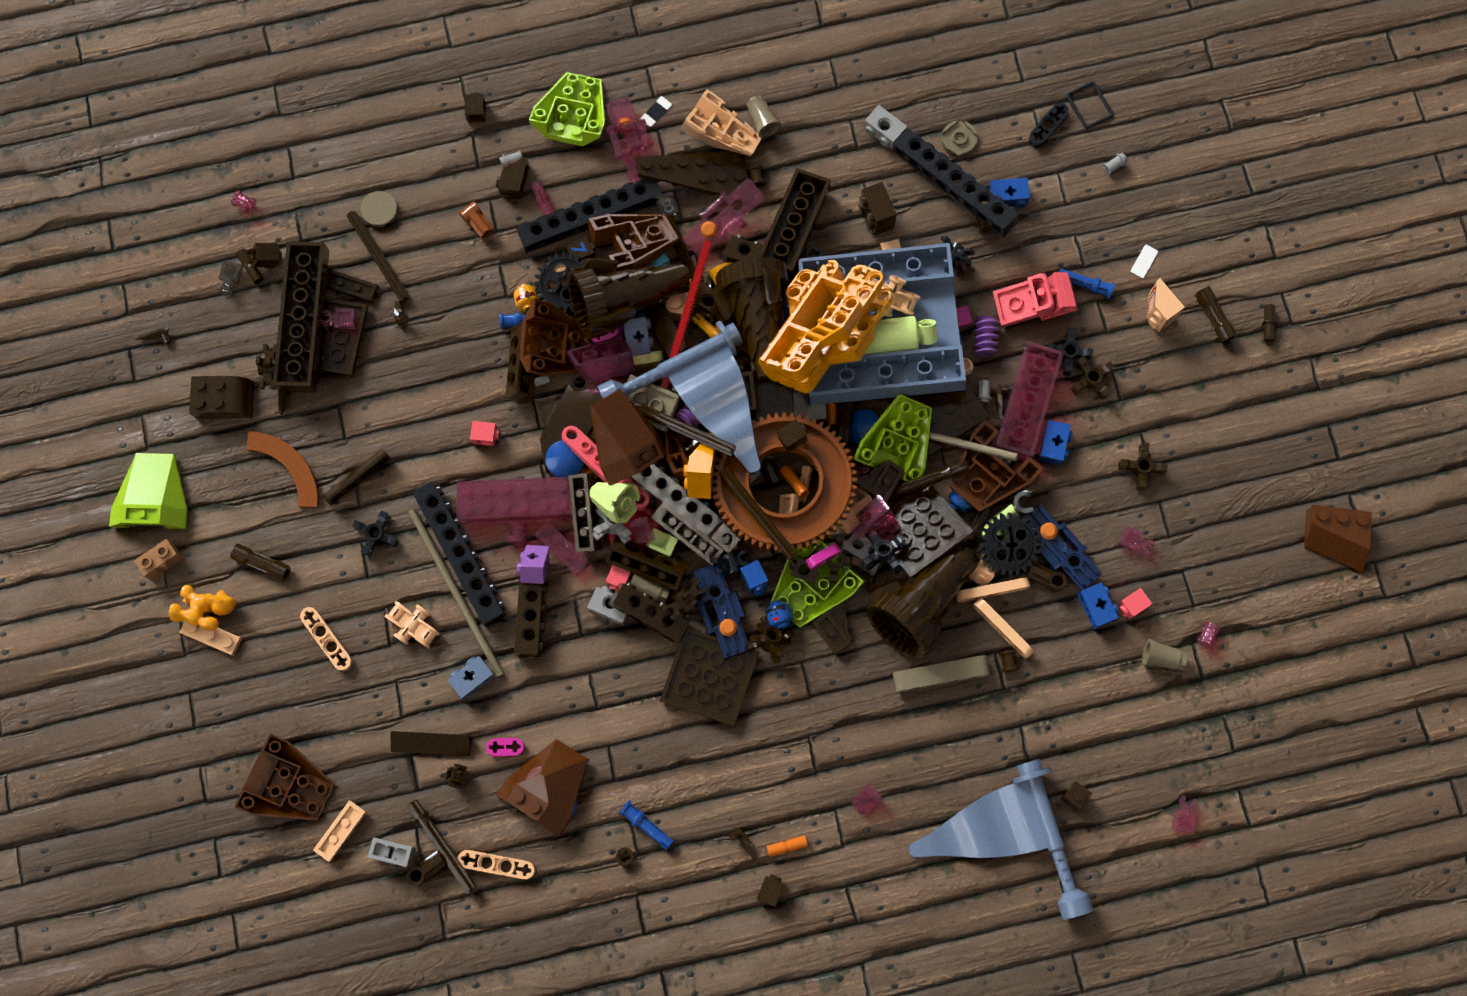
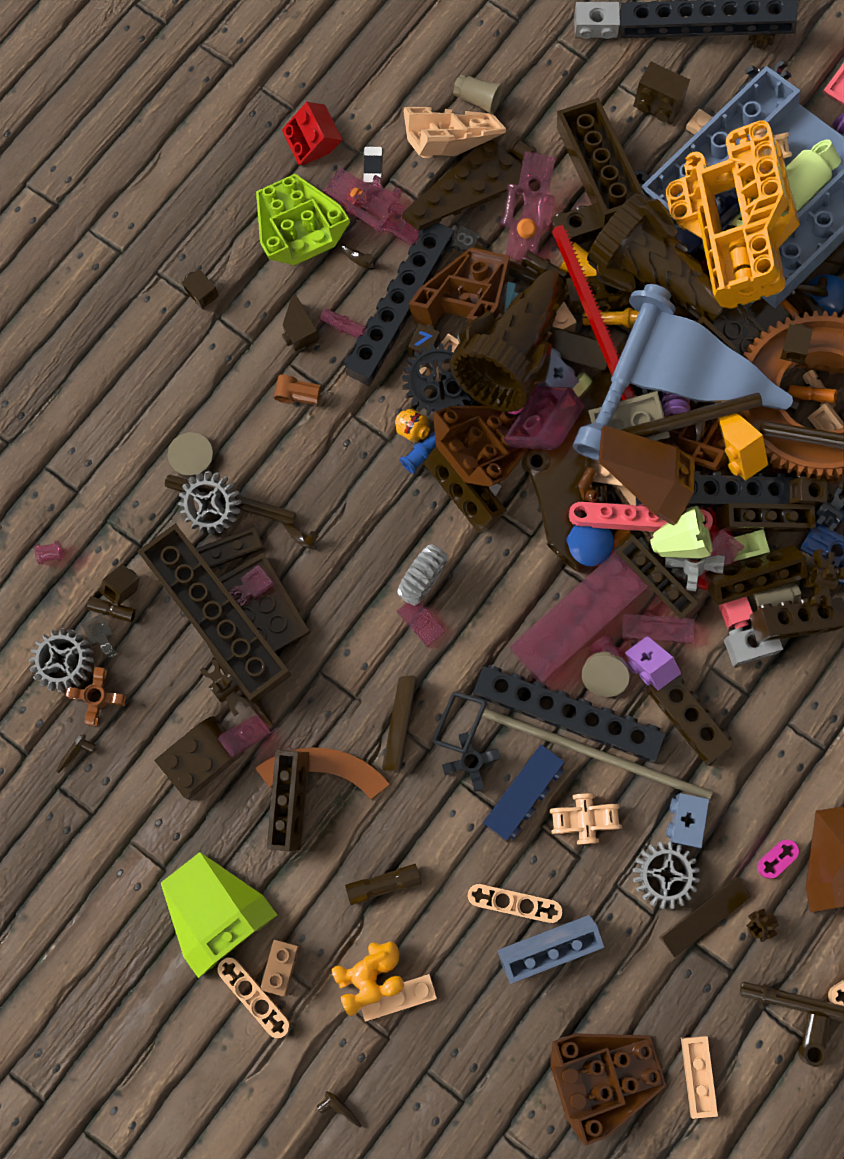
camera: 40 degrees left, 0 degrees up
light grey brick [368,837,416,868] -> none
coral brick [470,421,500,446] -> none
light grey pin [499,151,523,168] -> none
none -> light grey gear [29,628,94,693]
none -> dark orange pin [65,667,127,726]
none -> light grey gear [178,471,241,534]
none -> clear pink plate [218,714,271,758]
none -> light nougat beam [218,957,290,1038]
none -> dark brown brick [267,750,309,852]
none -> red slope [282,101,343,166]
none -> dark brown bar [317,1091,362,1128]
none -> dark brown bar [340,243,375,268]
none -> clear pink plate [397,603,445,647]
none -> light grey gear [398,544,448,606]
none -> black piece [433,692,487,753]
none -> dark blue brick [483,745,564,842]
none -> sand blue brick [497,915,604,983]
none -> dark brown pin [521,250,567,280]
none -> reddish brown arm [578,467,599,503]
none -> dark tan tile [581,651,630,697]
none -> light grey gear [632,842,700,909]
none -> dark brown bar [796,277,829,297]

